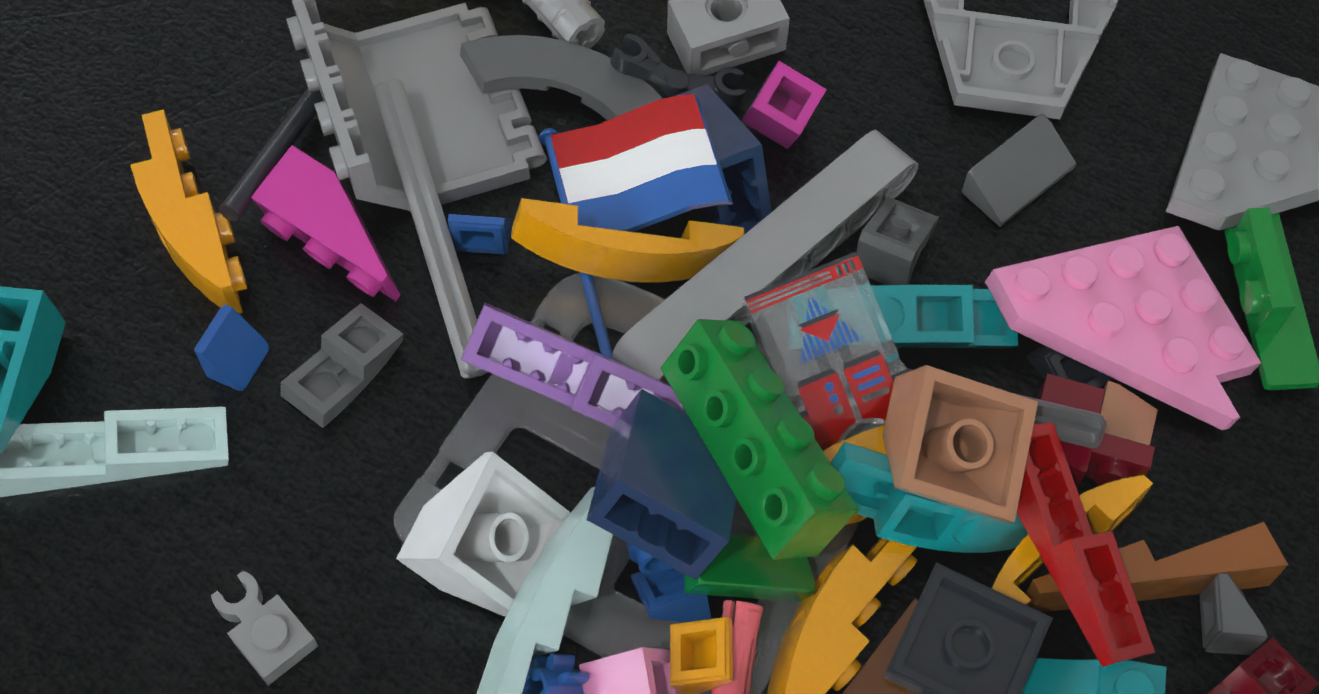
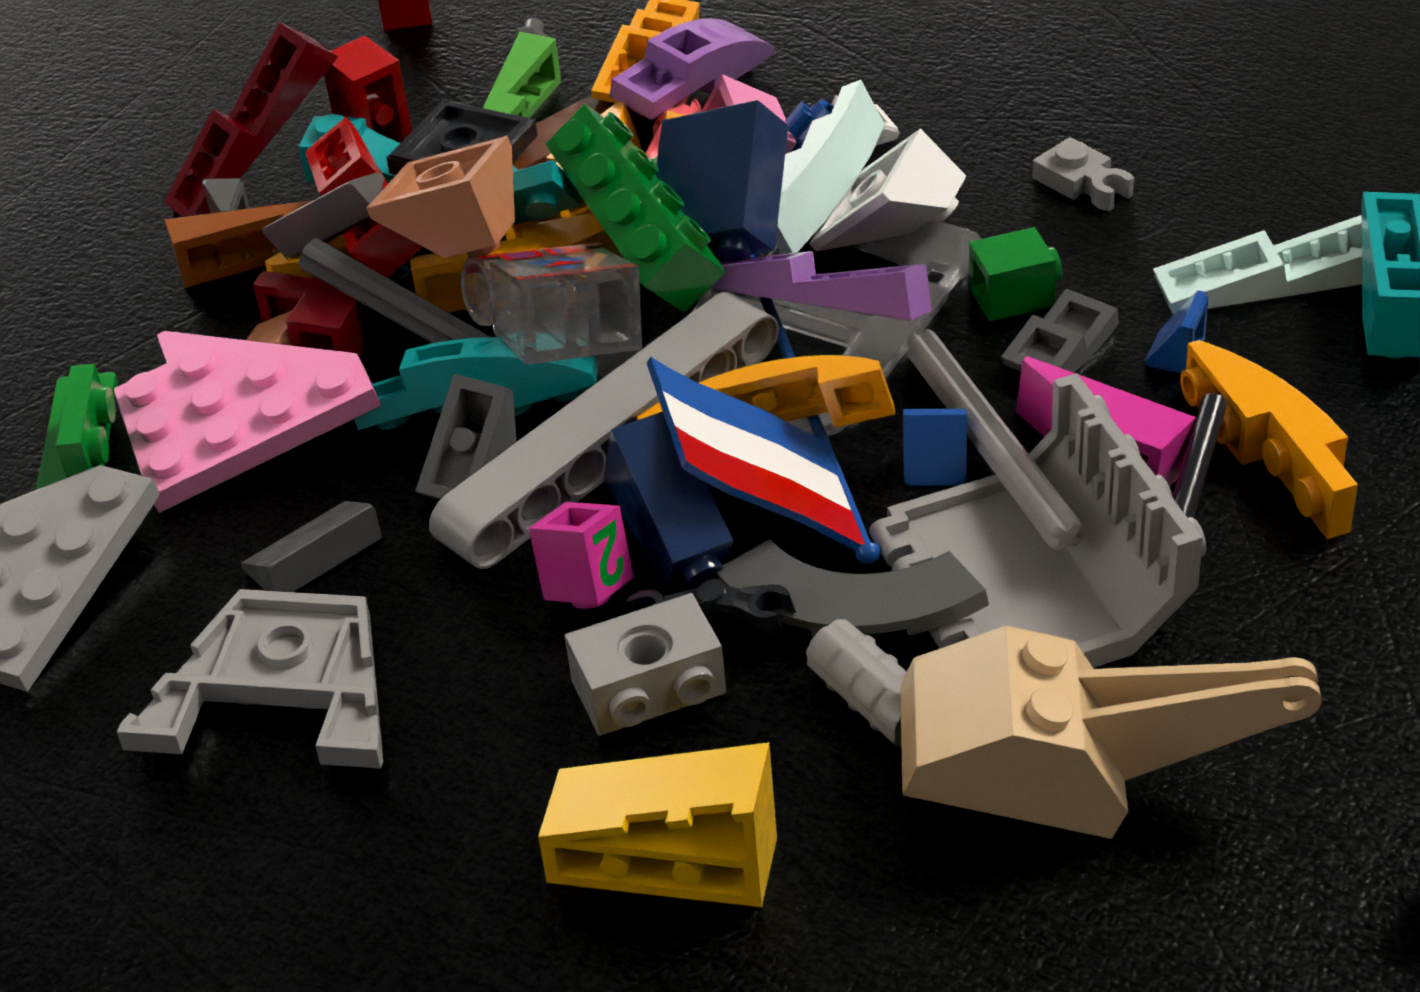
camera: 175 degrees left, 20 degrees down
none -> dark grey slope [263,172,384,259]
none -> green brick [969,227,1062,322]

